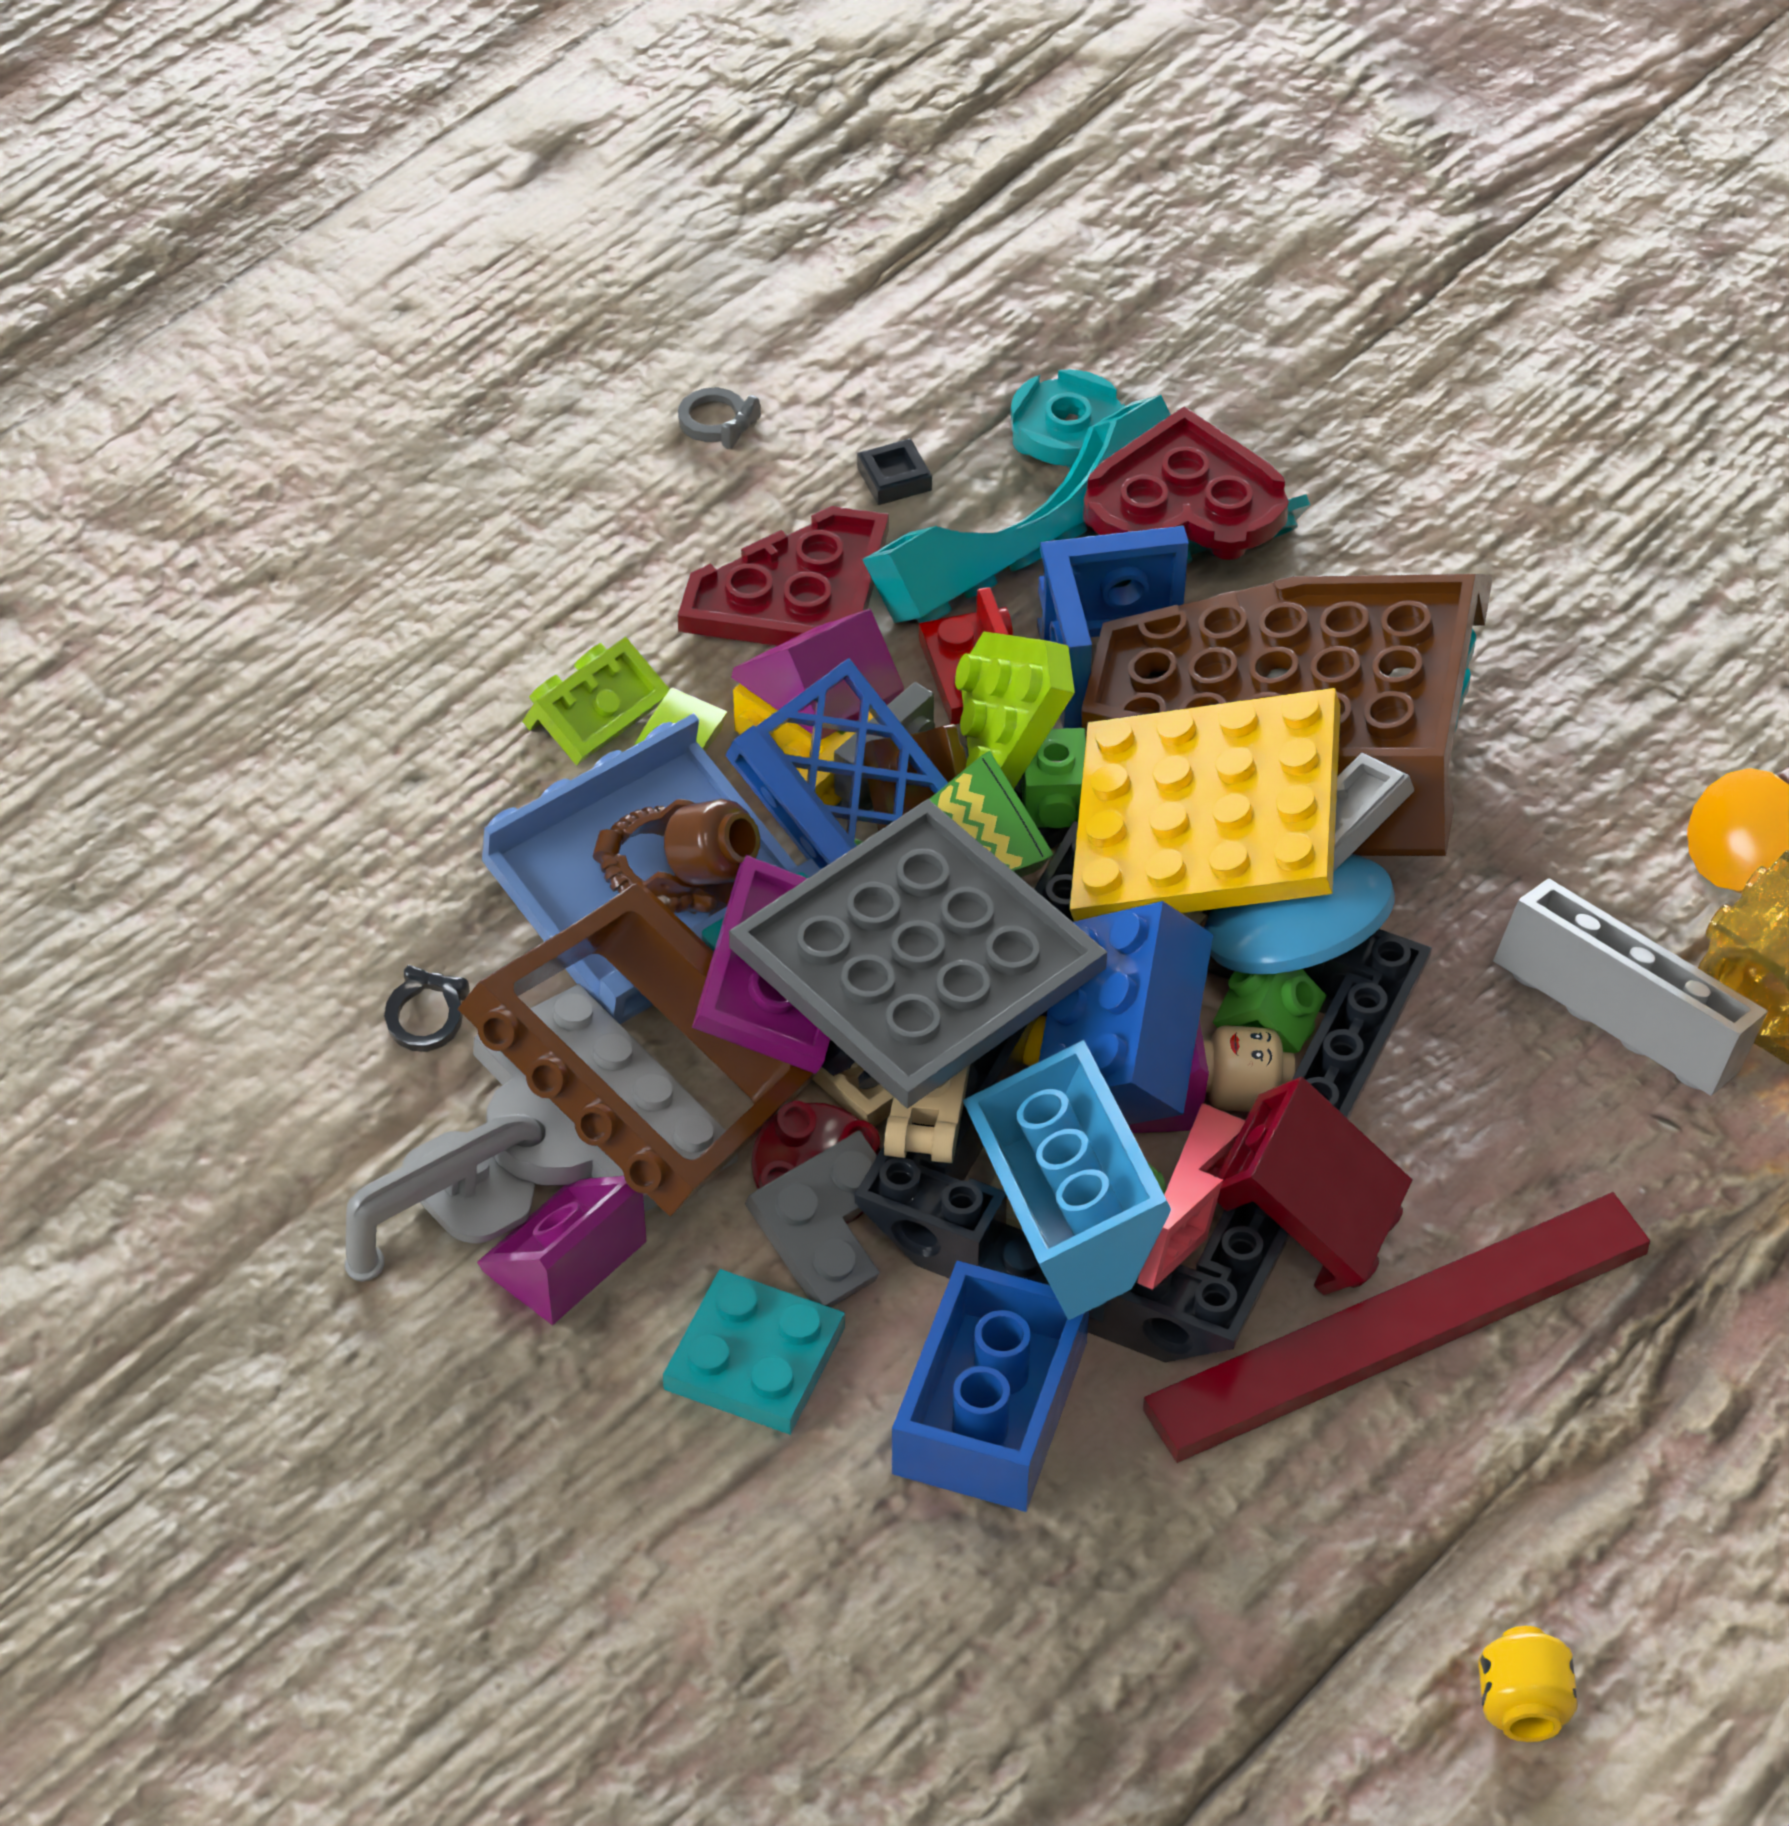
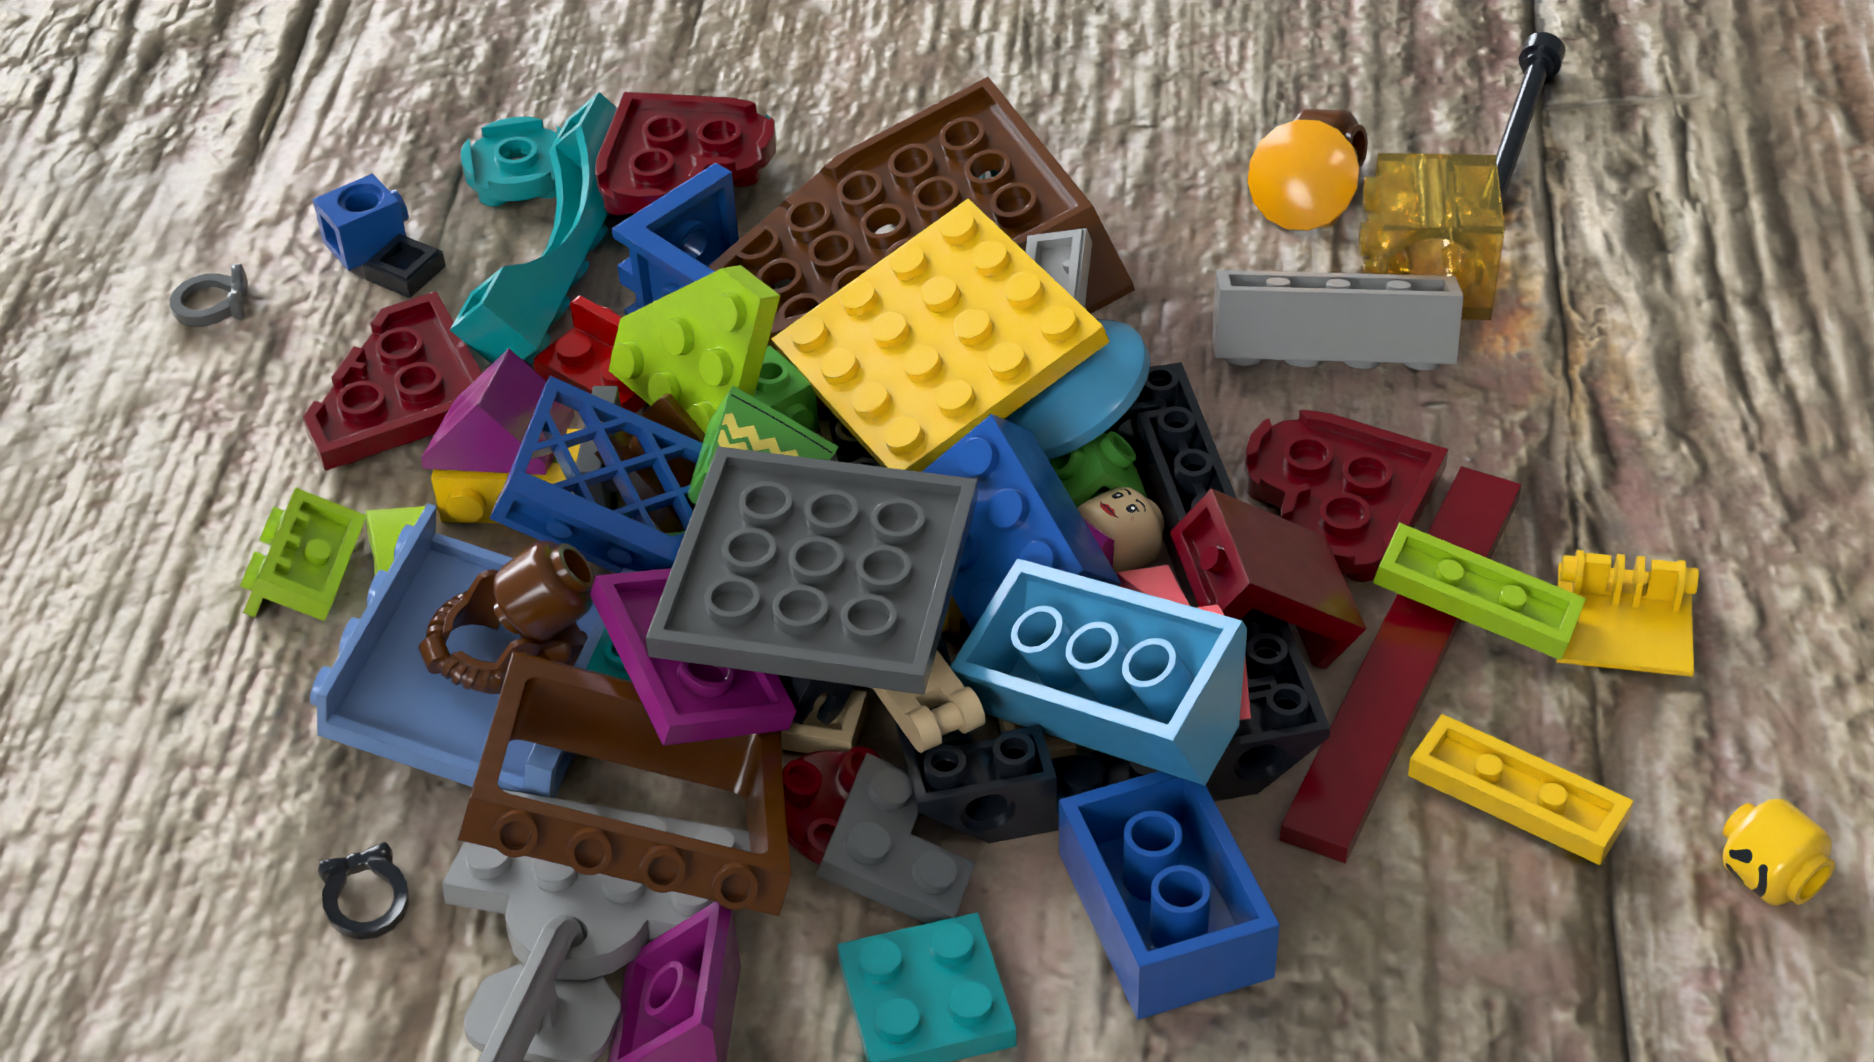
camera: 35 degrees left, 5 degrees down
none -> blue brick [312,173,409,271]
none -> dark red plate [1244,410,1449,582]
none -> lime plate [1373,523,1586,660]
none -> yellow plate [1408,714,1634,865]
none -> yellow hinge [1556,550,1699,677]

